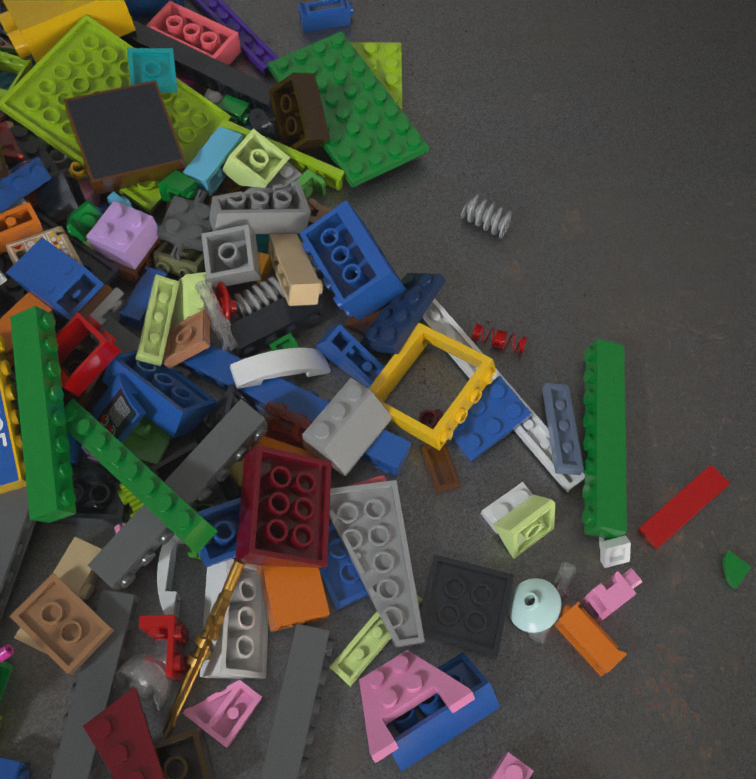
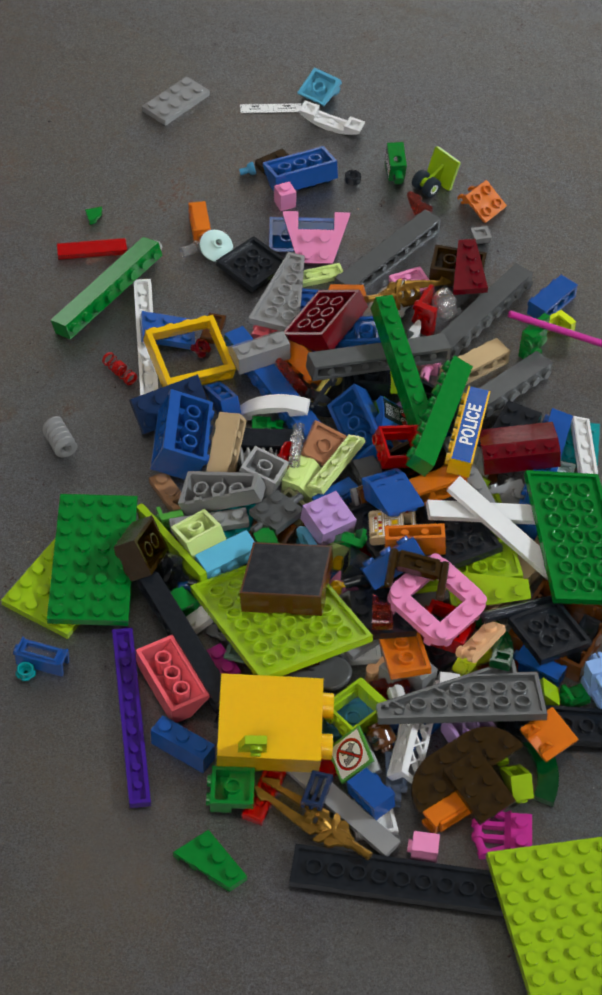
camera: 150 degrees left, 15 degrees down
medium nougat plate [10,573,114,676] -> none
teal plate [127,48,177,93] -> none
white plate [481,482,533,534] -> none
yellowish green slope [493,494,555,559] -> none
sand blue plate [542,383,584,475] -> none
bright pink hips [580,568,642,624] -> none

